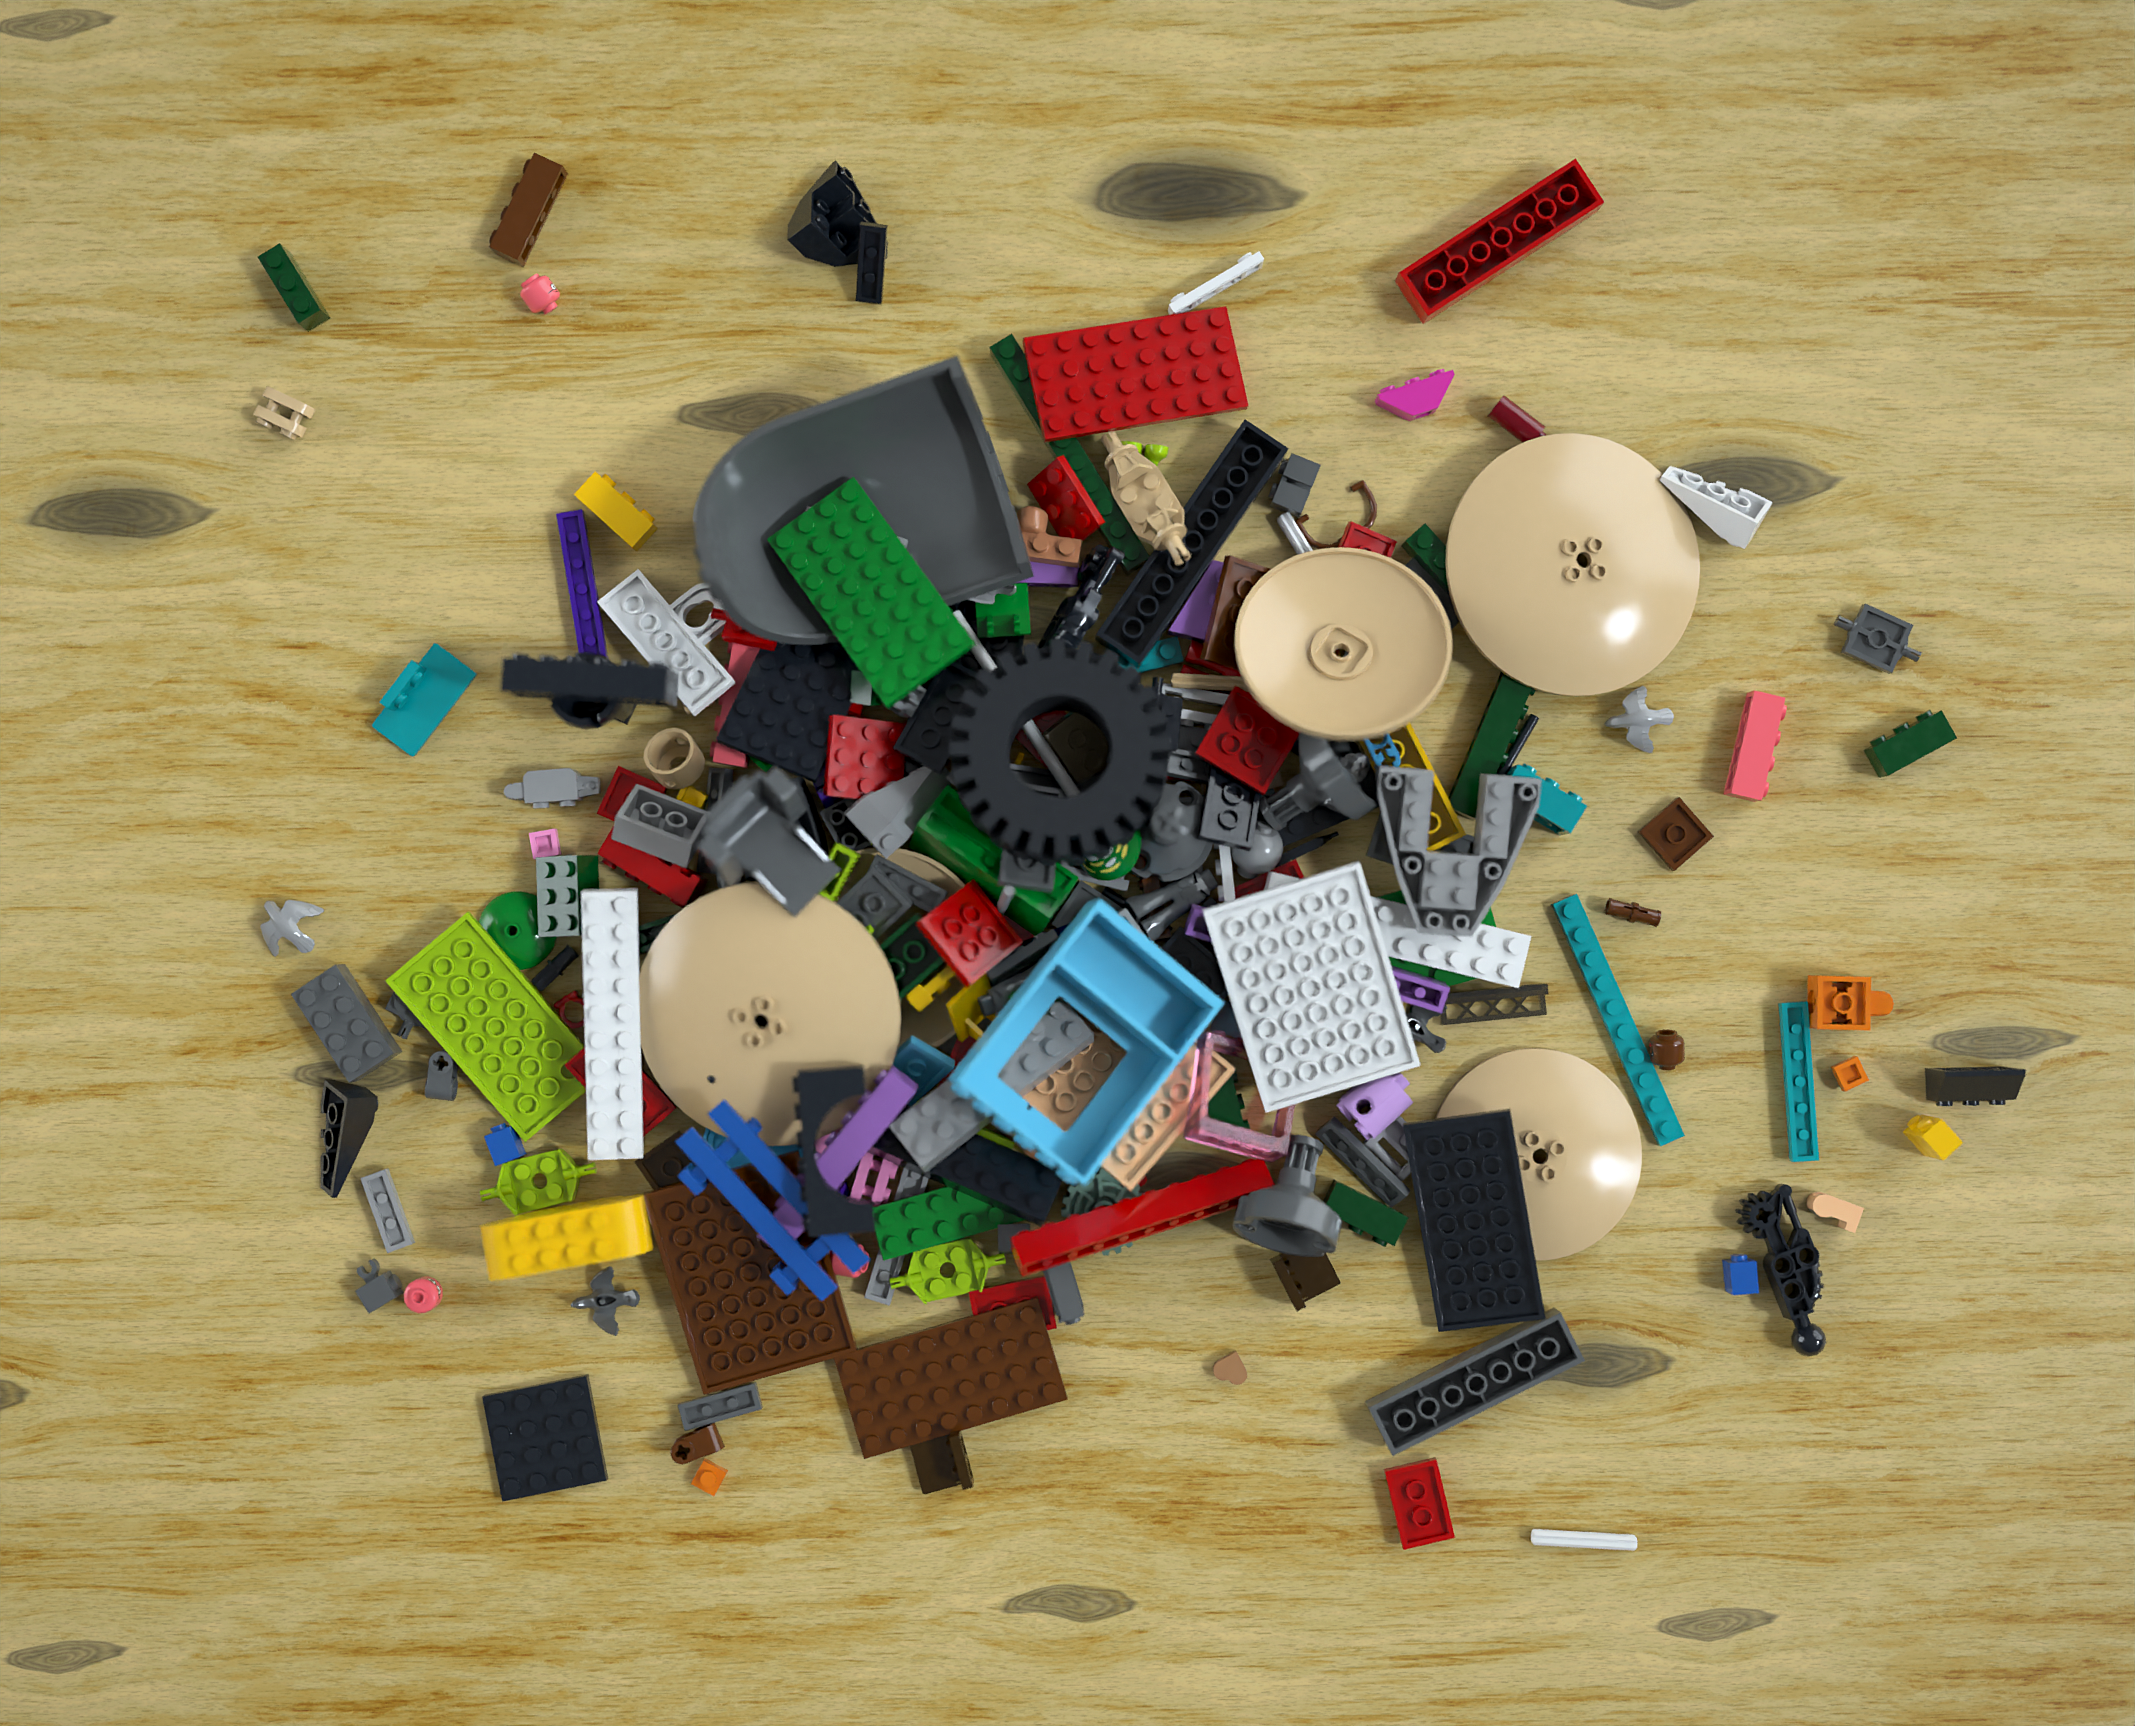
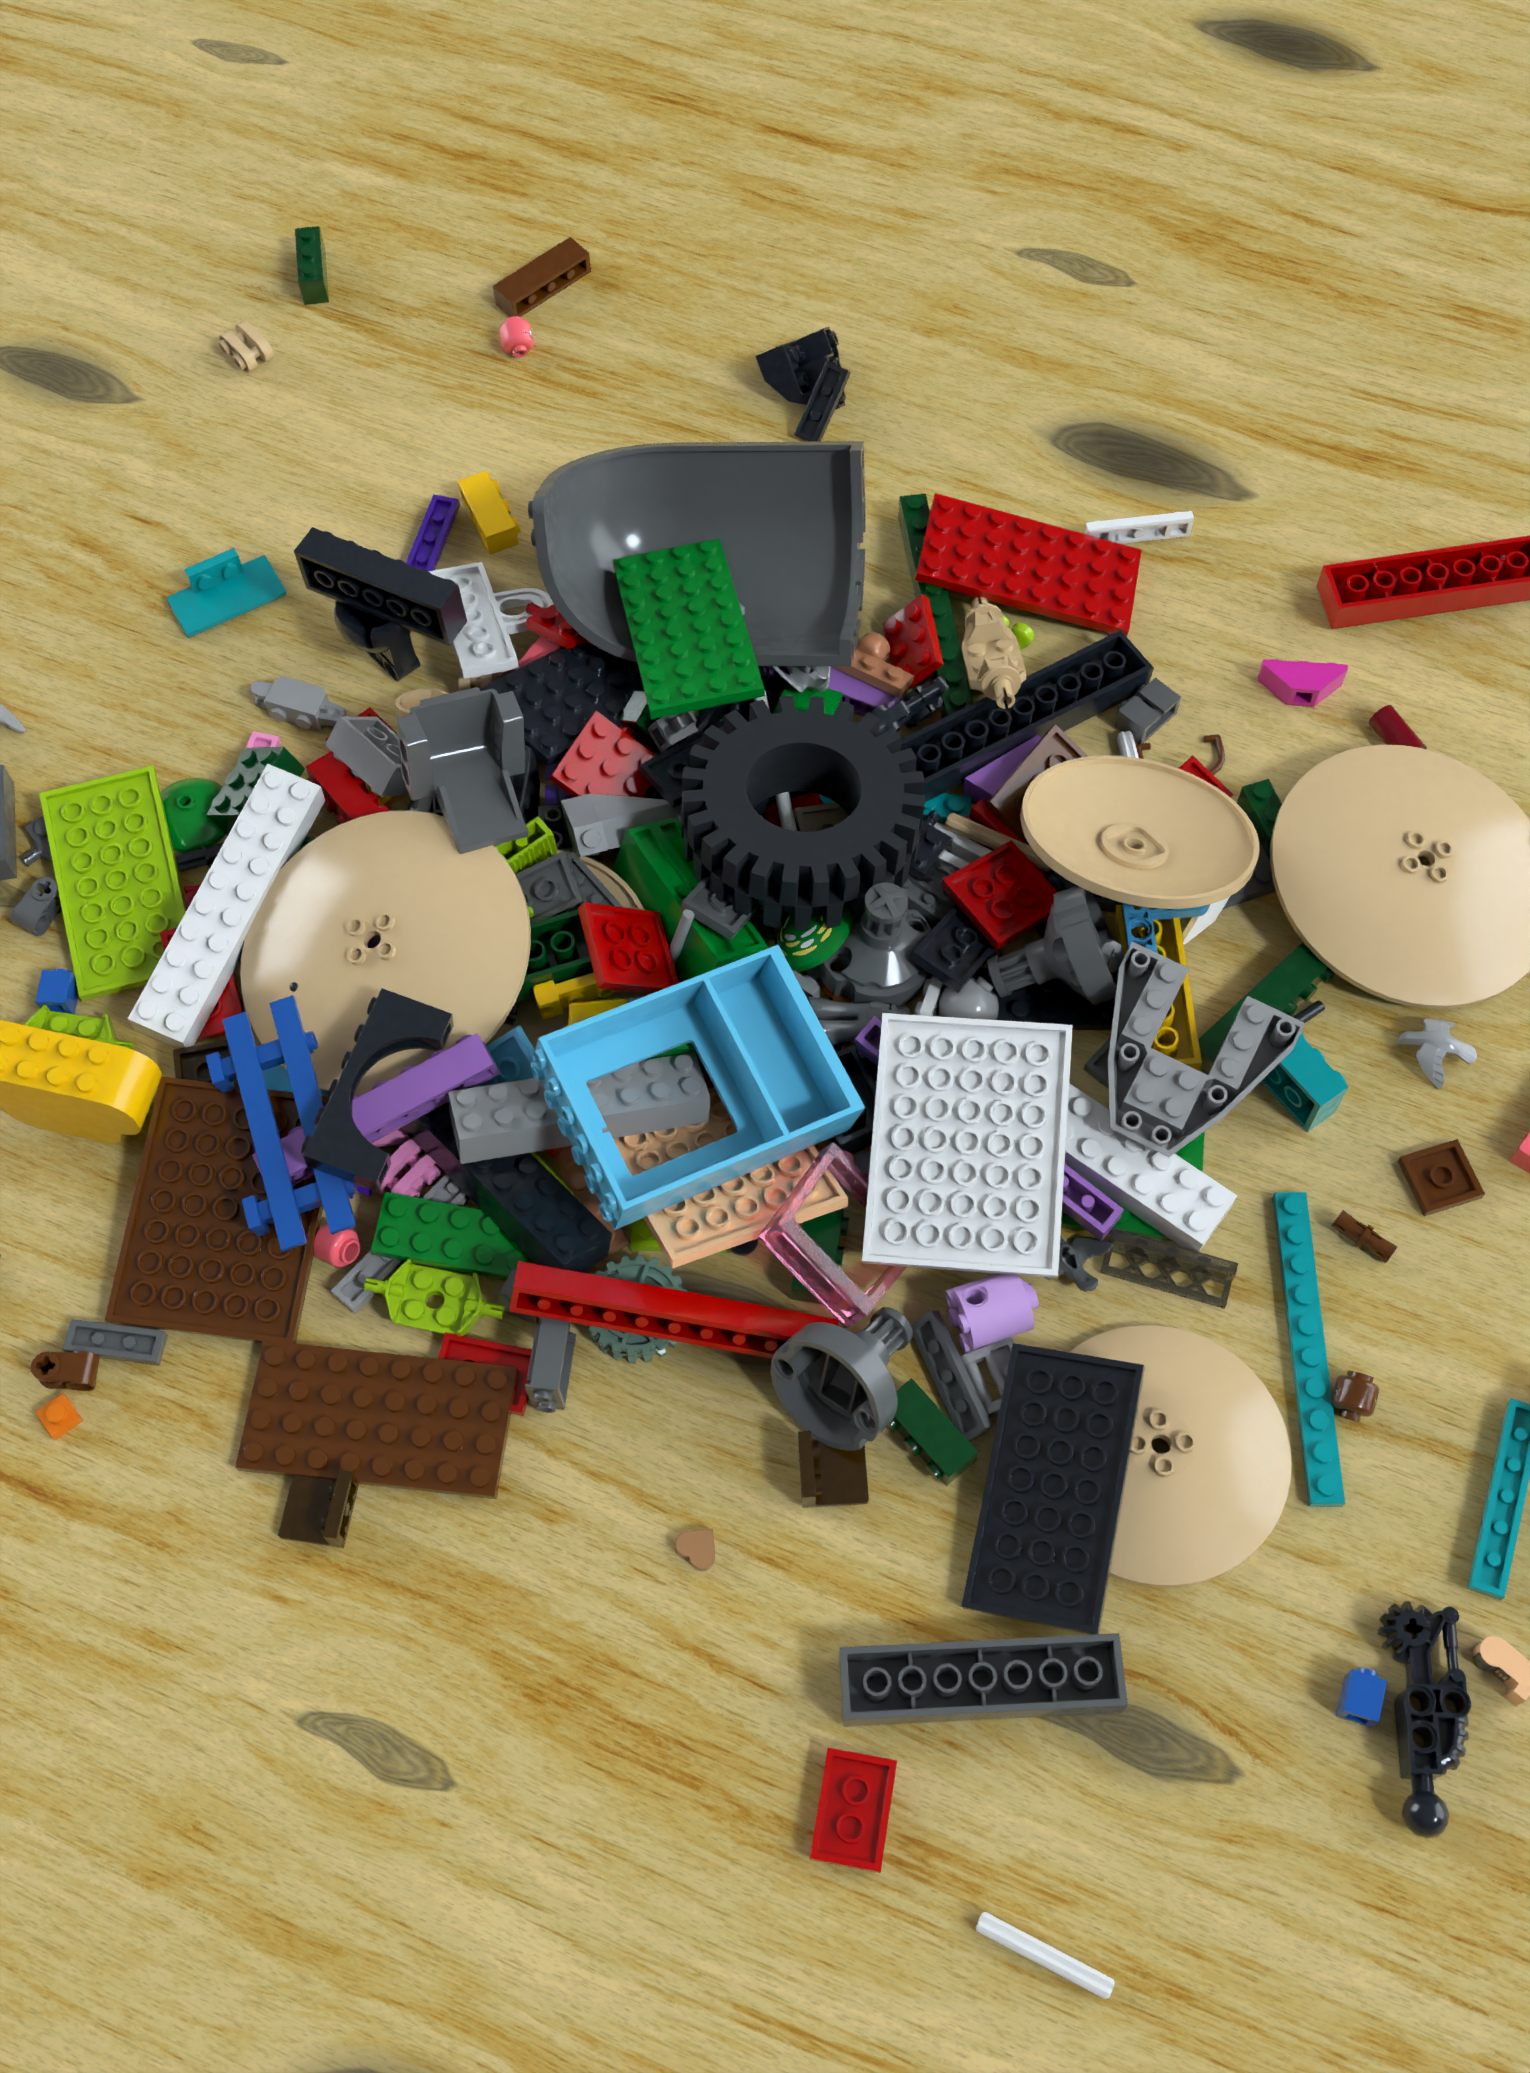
camera: 25 degrees right, 25 degrees down
dark grey animal [571,1266,640,1336] -> none

